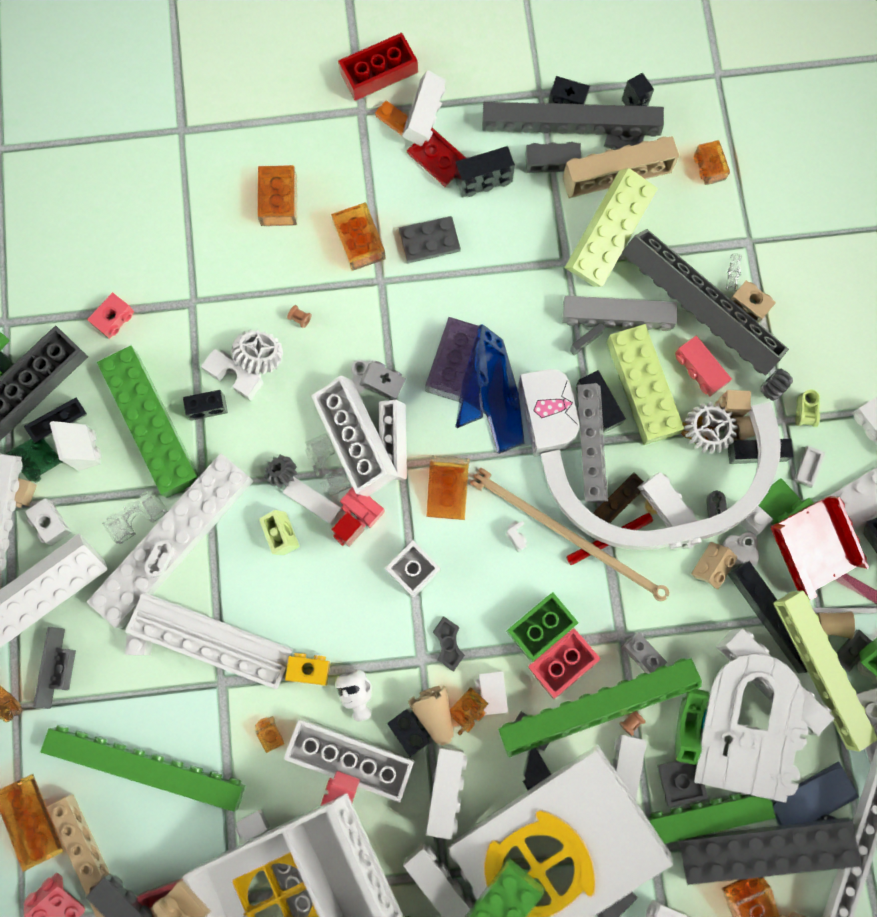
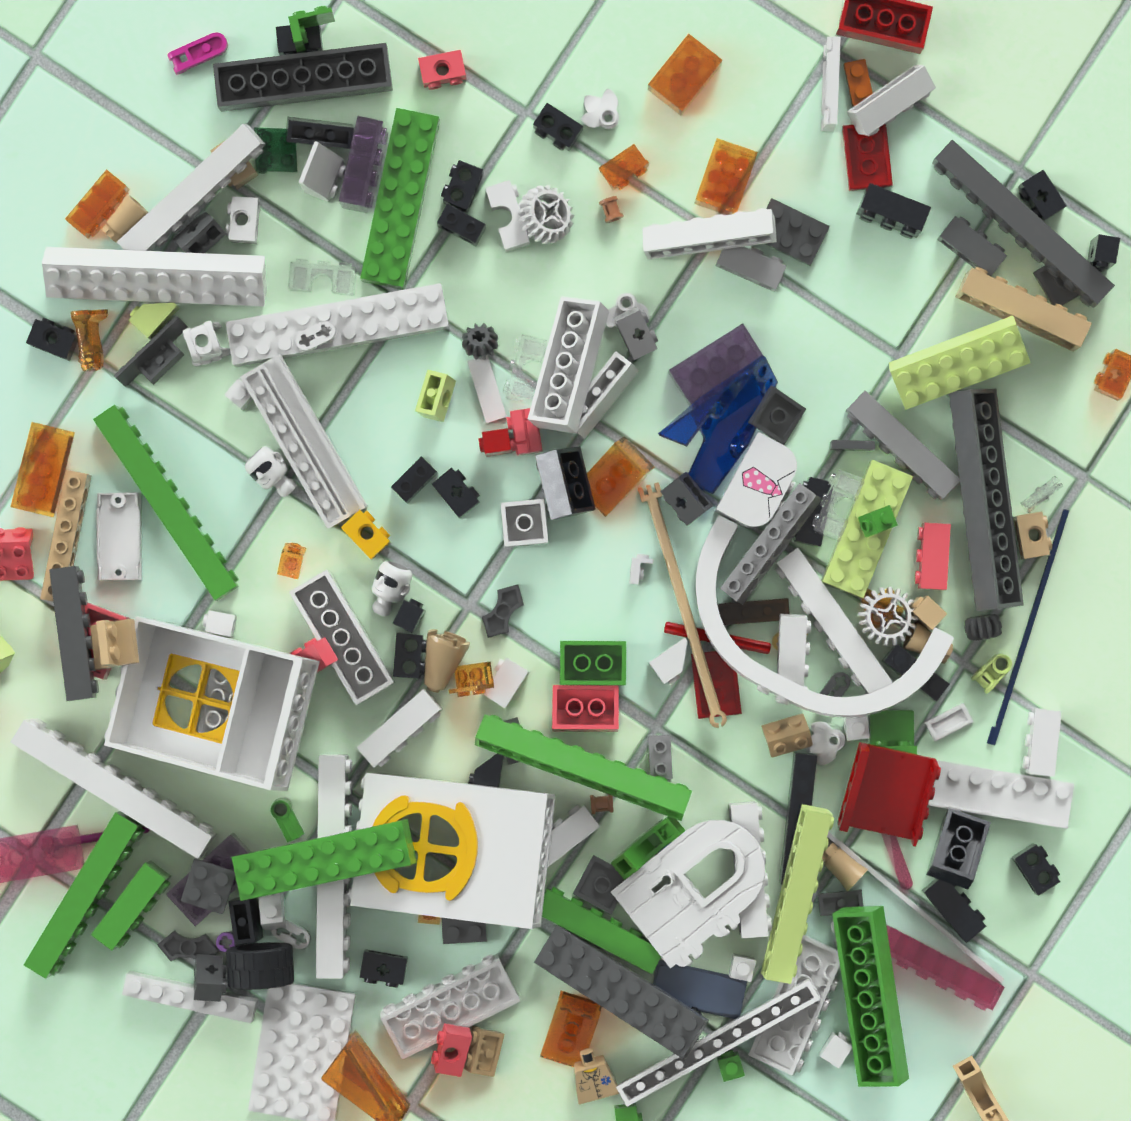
camera: 40 degrees right, 10 degrees up
none -> white piece [96,492,142,581]
none -> yellowish green slope [128,303,180,340]
none -> dark grey brick [173,210,227,253]
none -> white piece [183,320,231,367]
none -> white piece [245,446,296,497]
none -> clear purple brick [339,116,389,213]
none -> black brick [391,456,438,504]
none -> black brick [392,598,426,634]
none -> black brick [432,467,480,519]
none -> black brick [441,160,484,213]
none -> black brick [533,103,583,151]
none -> black brick [535,446,596,520]
none -> white plate [581,88,619,129]
none -> clear orange bracket [598,144,649,190]
none -> white brick [642,208,777,260]
none -> white slope [649,638,688,685]
none -> dark grey brick [660,471,713,526]
none -> red tile [691,651,742,719]
none -> light grey brick [715,247,787,292]
none -> white brick [728,953,756,982]
none -> dark grey tile [748,386,806,445]
none -> white brick [775,548,893,695]
none -> clear arch [812,469,865,542]
none -> white piece [820,36,841,132]
none -> bright green bracket [858,505,898,537]
none -> dark blue piece [987,509,1069,746]

